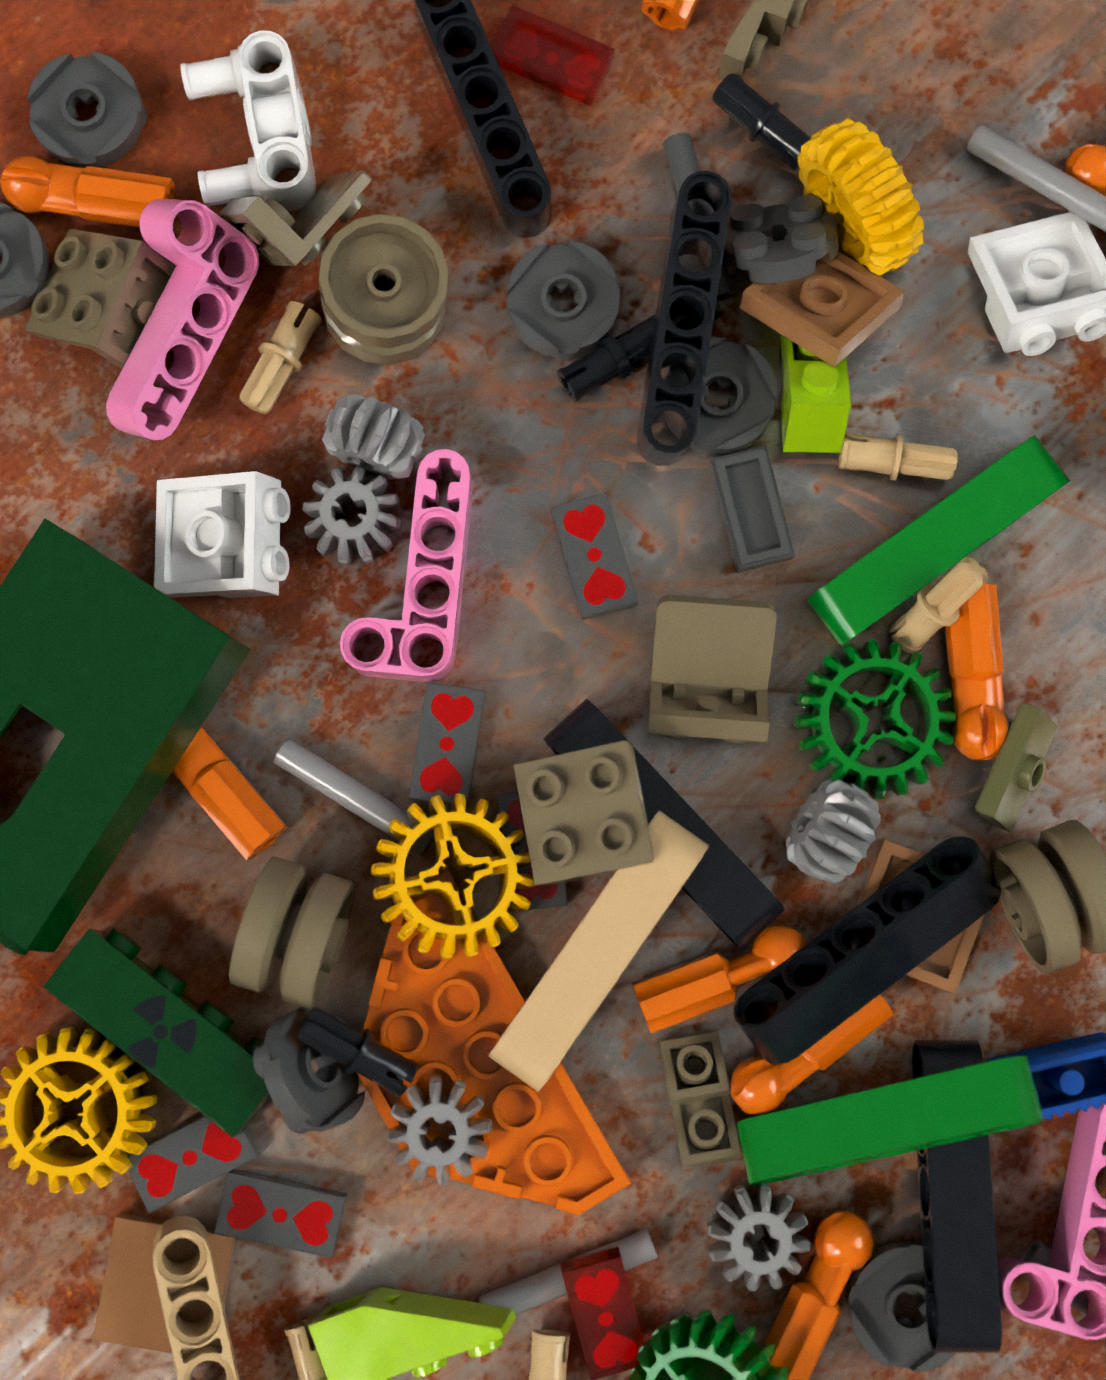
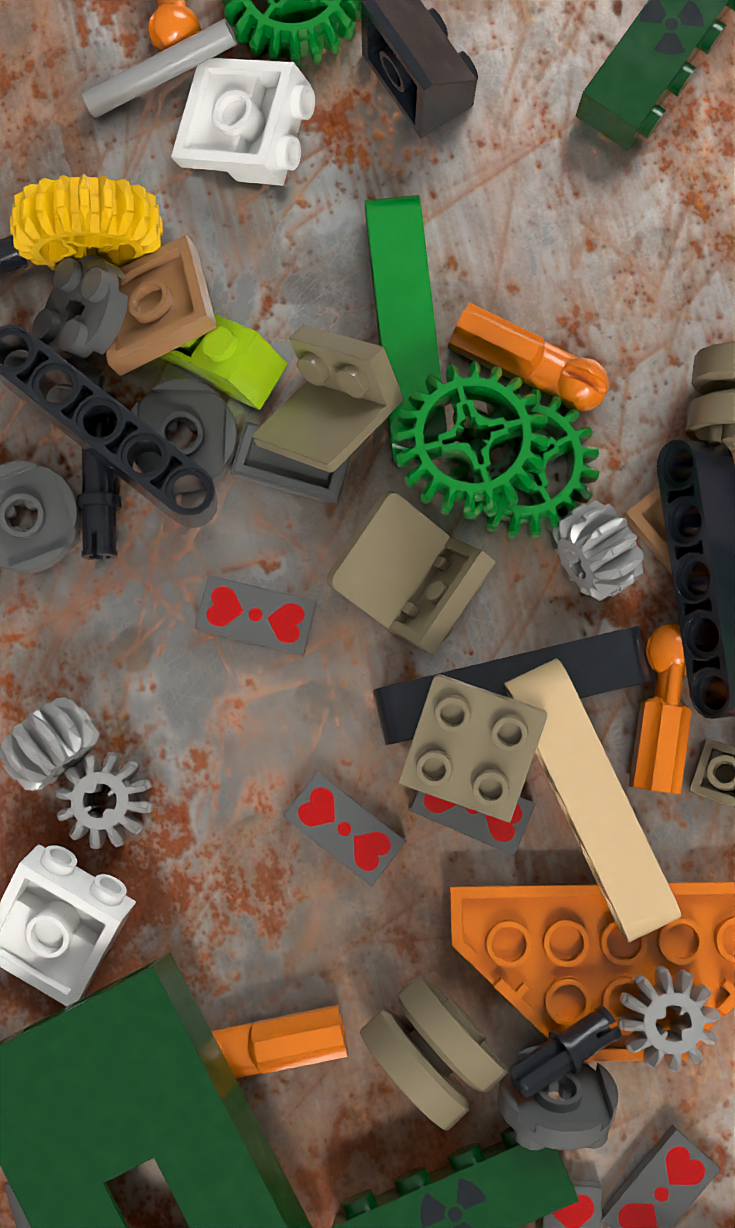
camera: 60 degrees left, 0 degrees up
light grey piece [273,738,434,856] -> none
bright pink beam [340,449,473,682] -> none
yellow gear [371,794,535,959] -> none
tan axle [838,432,958,481] -> none
tan axle [889,557,988,653] -> none
olive plate [975,703,1058,833] -> none
none -> dark tan bracket [252,324,404,472]
none -> green gear [394,361,550,519]

